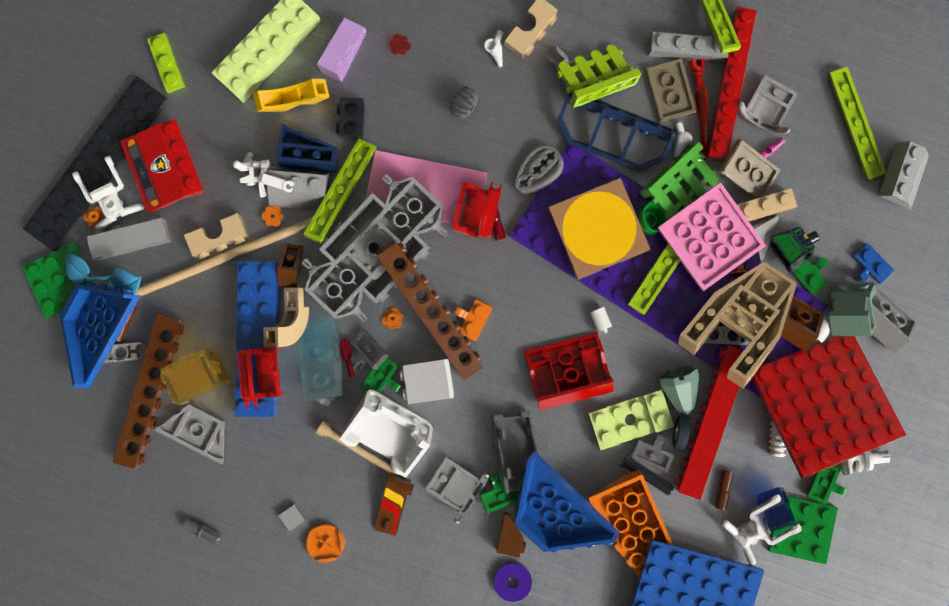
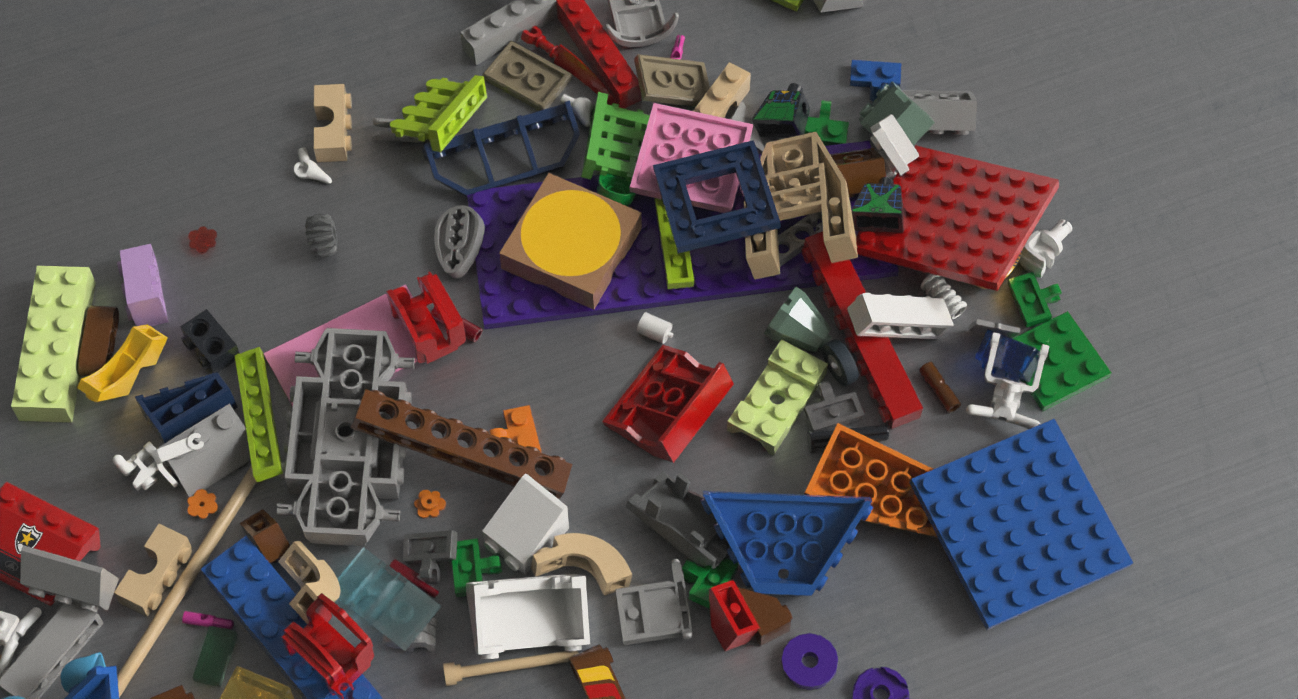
camera: 35 degrees left, 25 degrees down
none -> light grey slope [20,545,119,613]
none -> reddish brown beam [78,305,119,376]
none -> dark pink pin [182,611,234,629]
none -> clear green tile [192,626,238,687]
none -> tan arch [531,533,632,596]
none -> dark blue plate [653,140,781,253]
none -> red slope [709,580,760,651]
none -> white brick [847,293,954,339]
none -> black torso [852,177,904,233]
none -> white bracket [870,114,919,175]
none -> light grey piece [968,319,1020,340]

